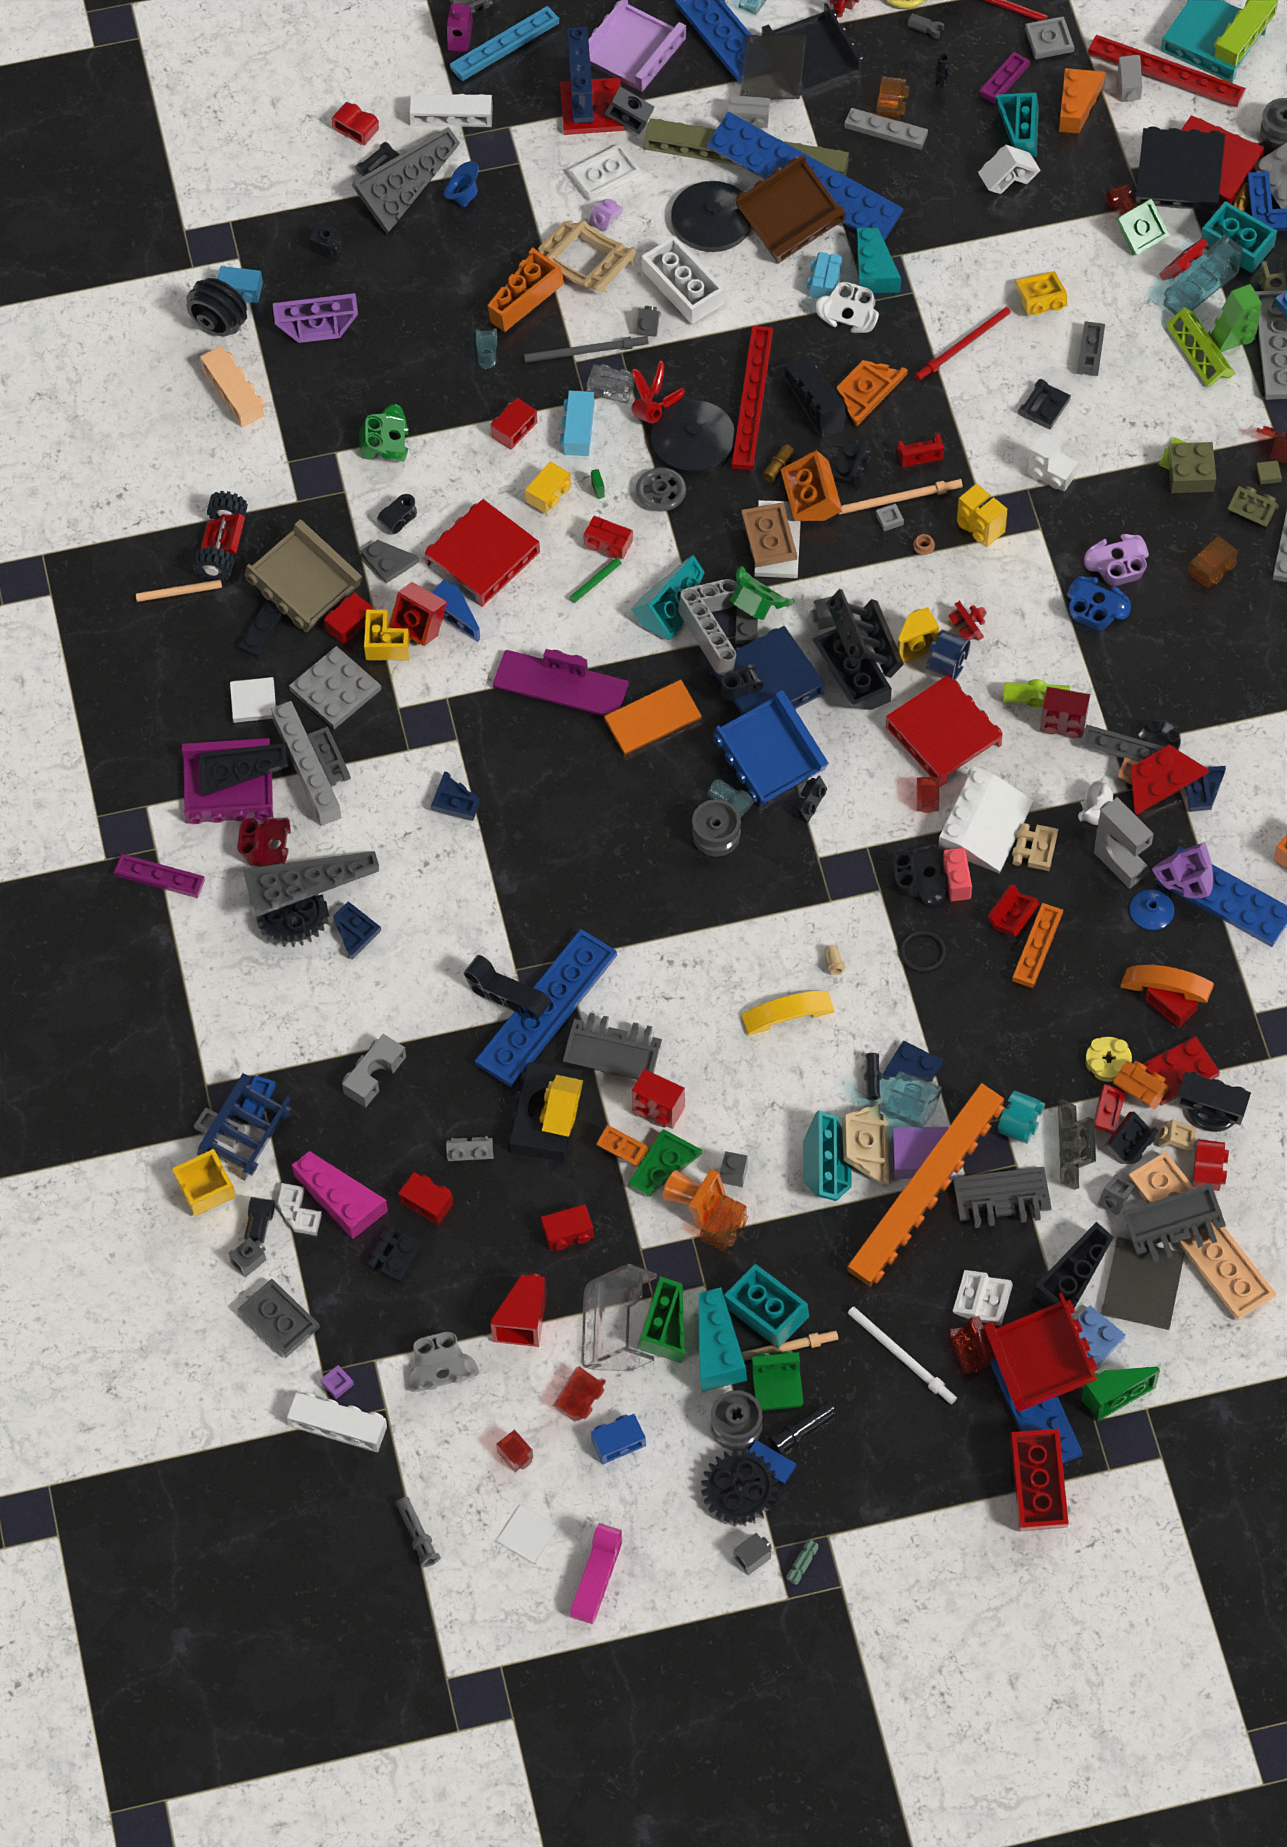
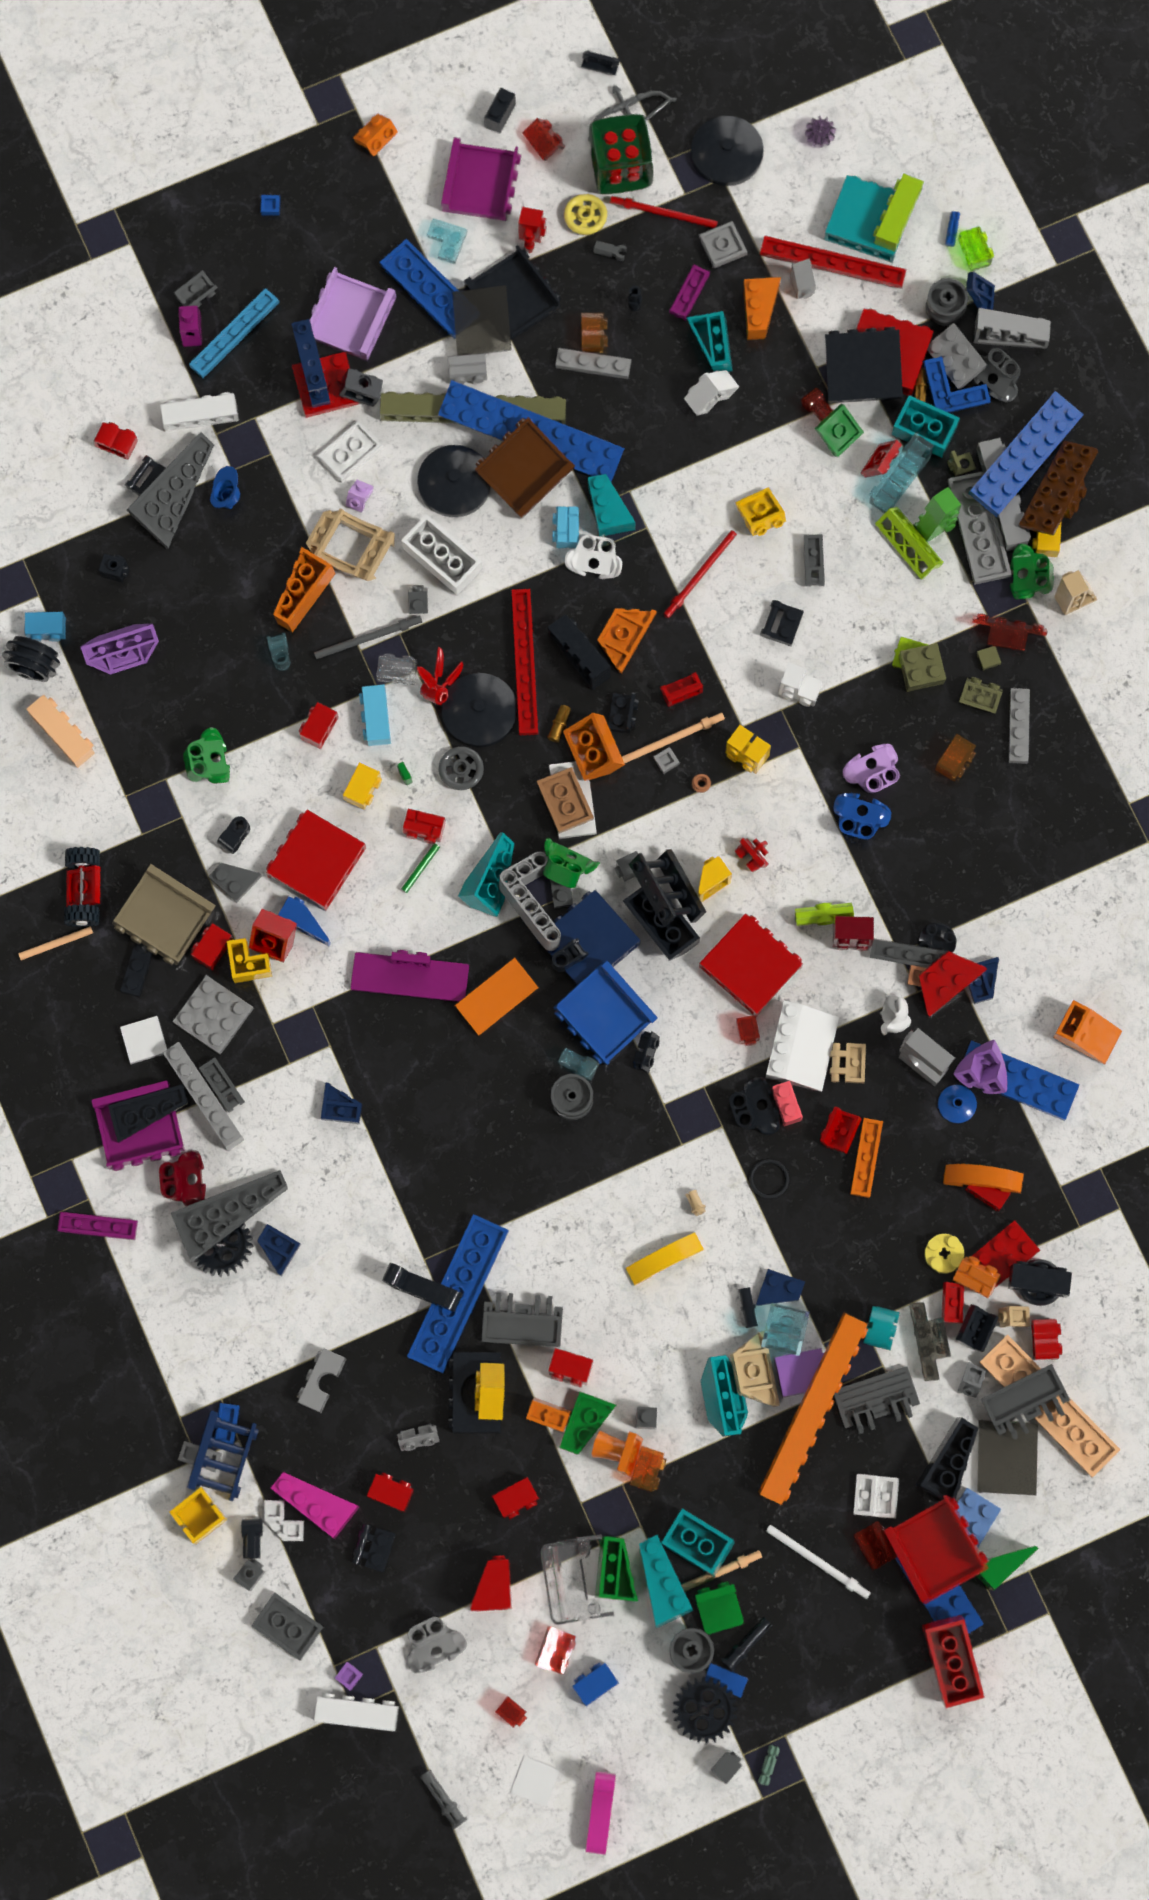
camera: 10 degrees left, 15 degrees up
dark blue brick [926,629,971,680] -> none

